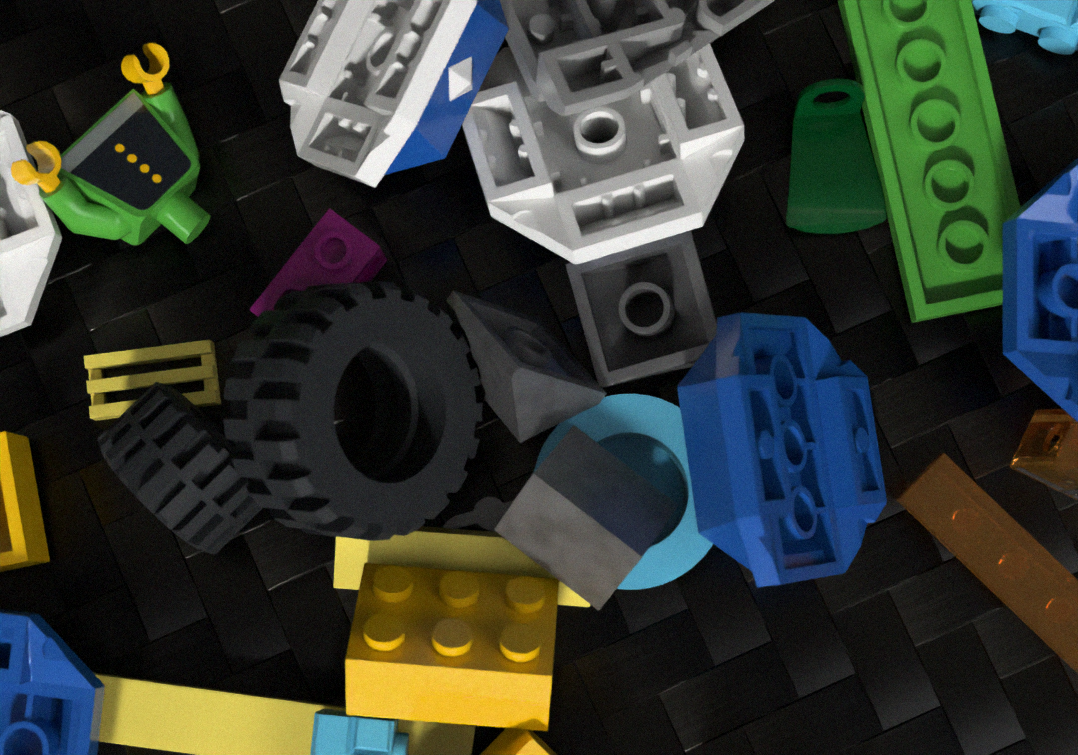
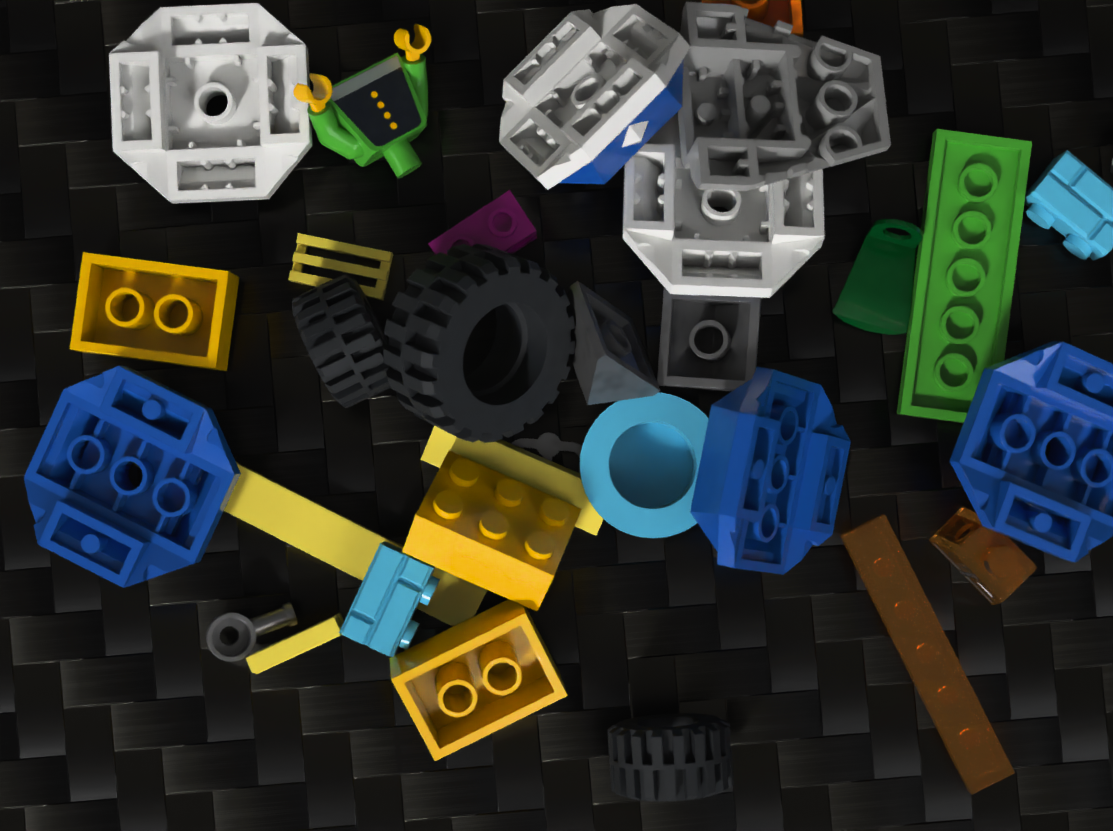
camera: 20 degrees right, 5 degrees up
flat silver slope [494,425,678,611] -> none

